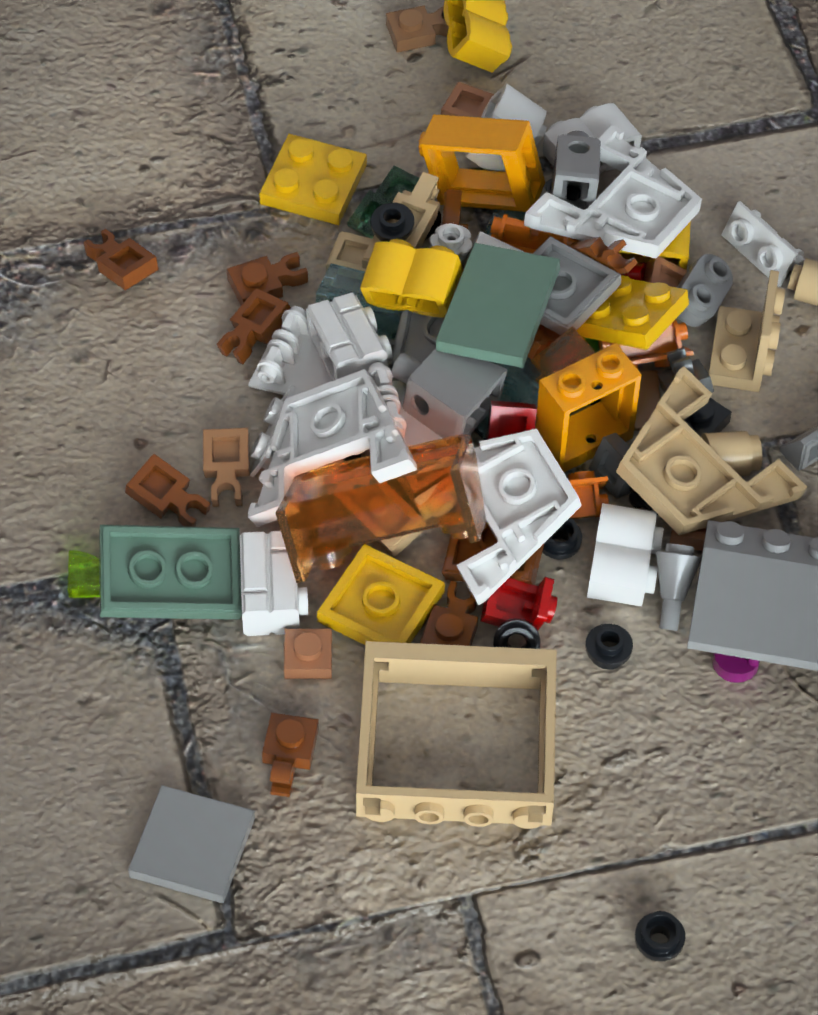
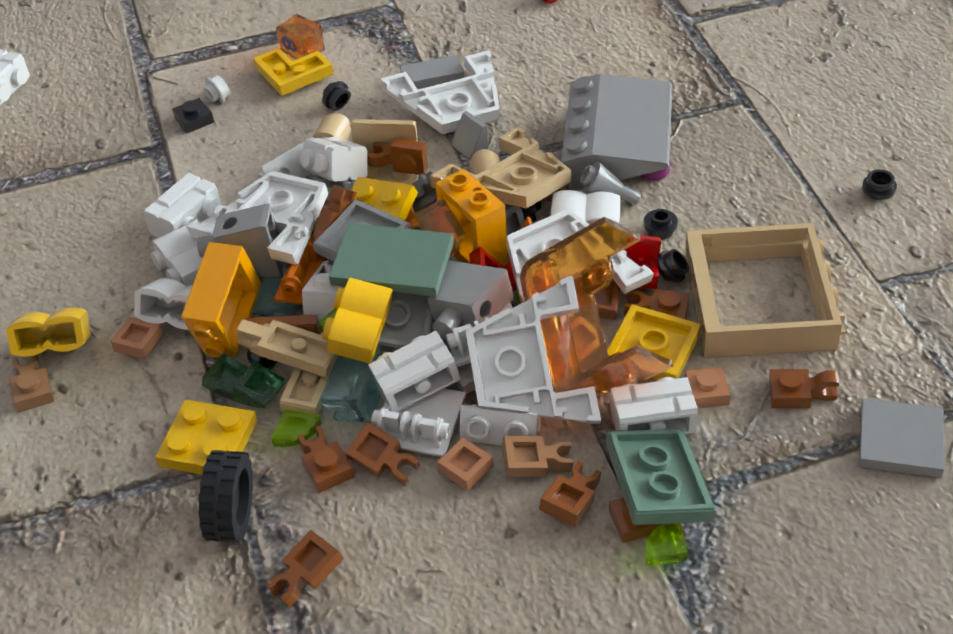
camera: 90 degrees left, 10 degrees down
black plate [371,203,414,242] -> none
white plate [430,223,472,261] -> none
none -> white brick [143,172,221,238]
none -> black tyre [198,450,253,543]
none -> clear neon green tile [271,409,322,447]
none -> white brick [300,137,367,182]
none -> dark orange plate [367,138,428,175]
none -> nougat plate [437,437,494,491]

